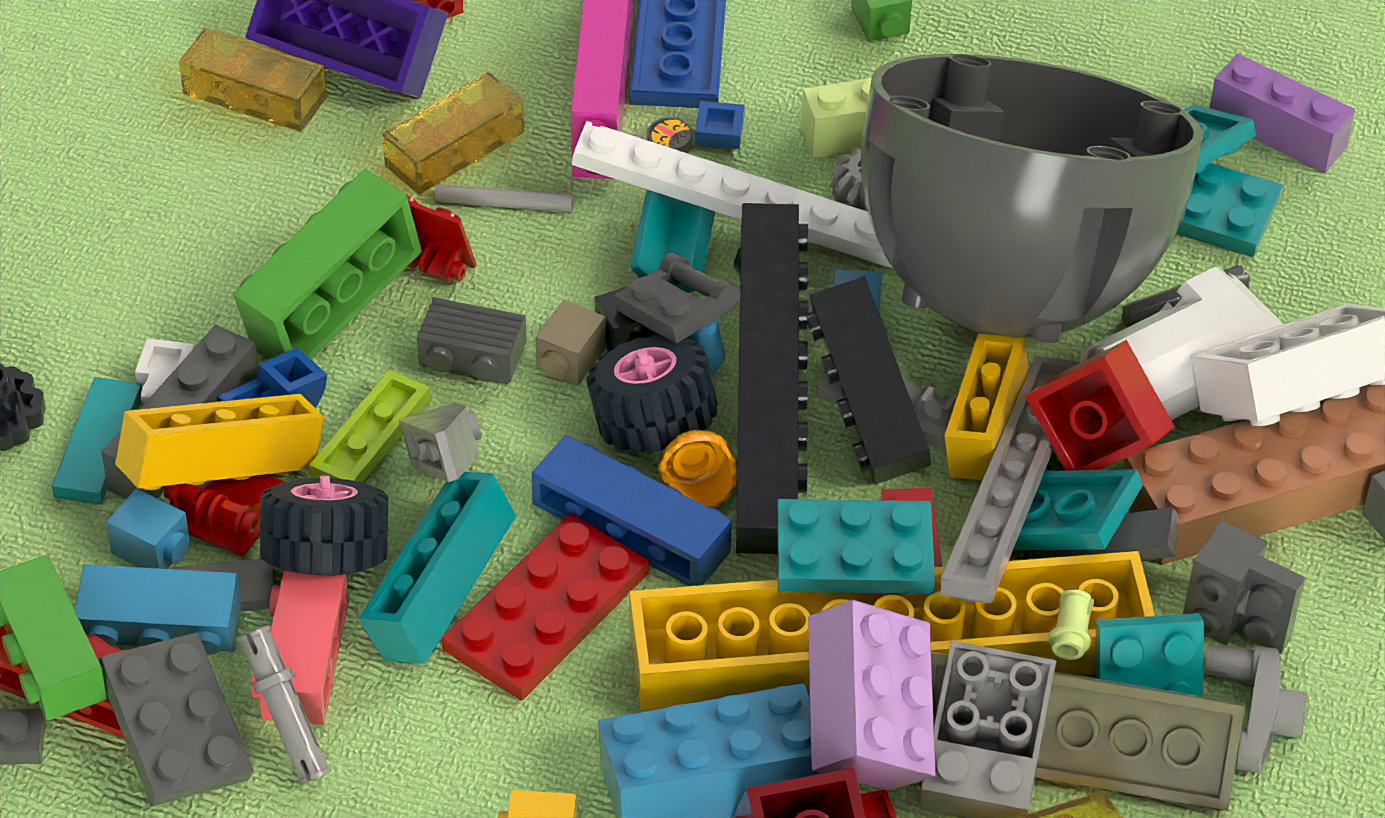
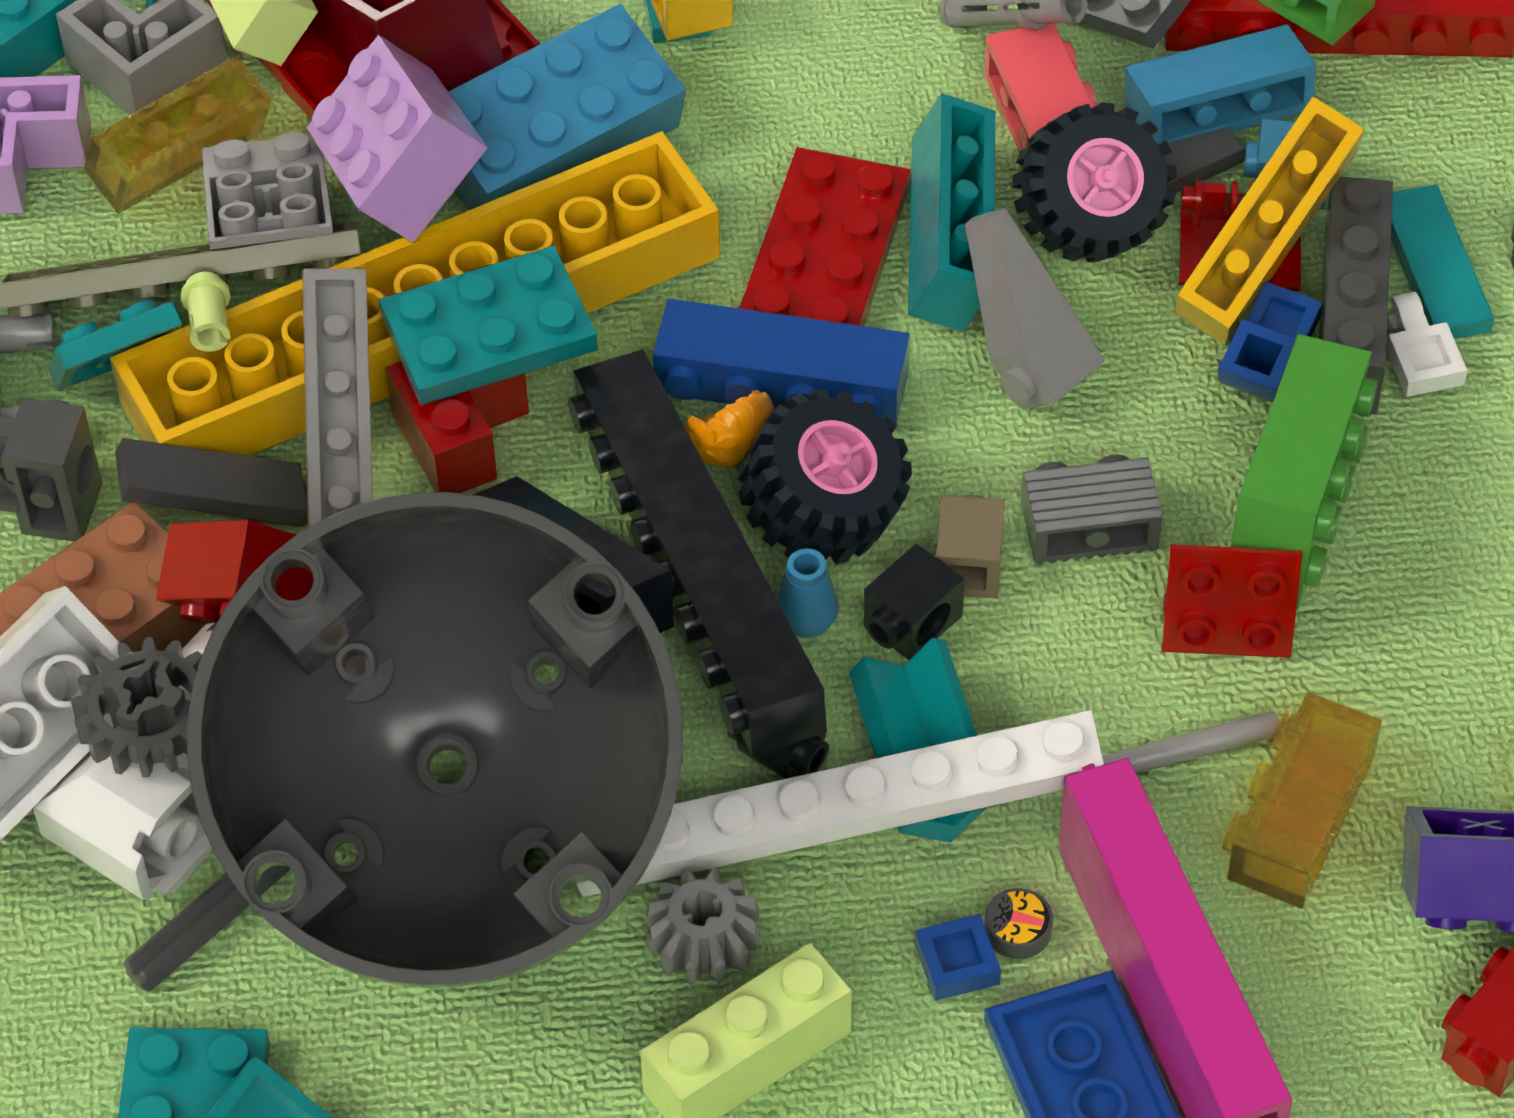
camera: 160 degrees right, 5 degrees up
lime plate [309,369,431,483] -> none
dark grey plate [614,253,741,344] -> none
teal plate [1013,469,1143,551] -> none
none -> dark grey gear [71,637,202,777]

